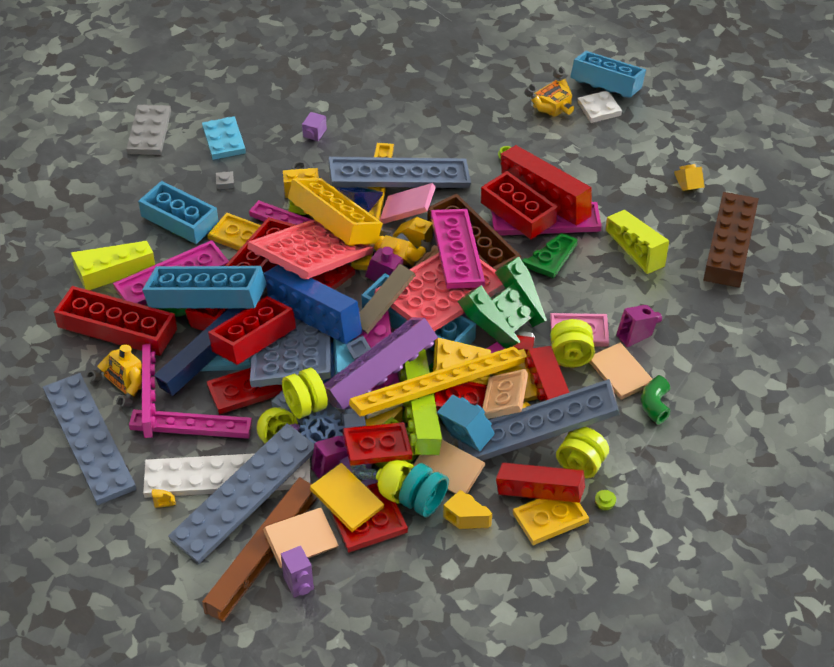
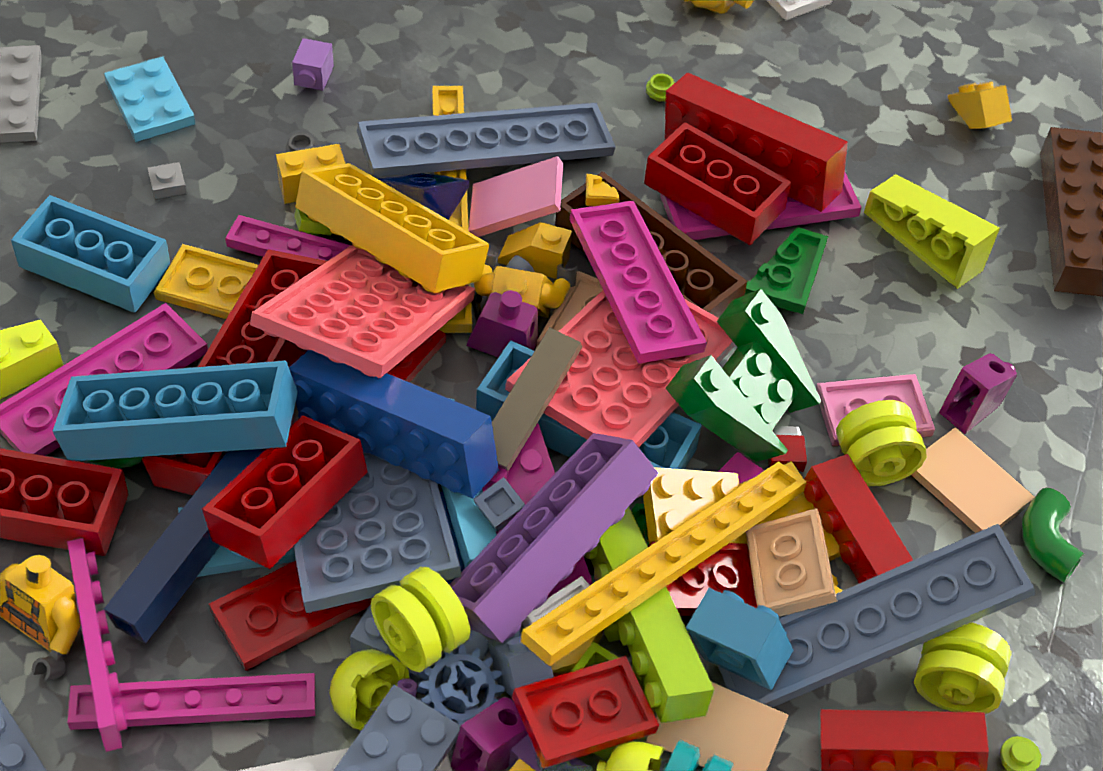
camera: 15 degrees left, 5 degrees up
none -> yellow tile [586,174,619,206]

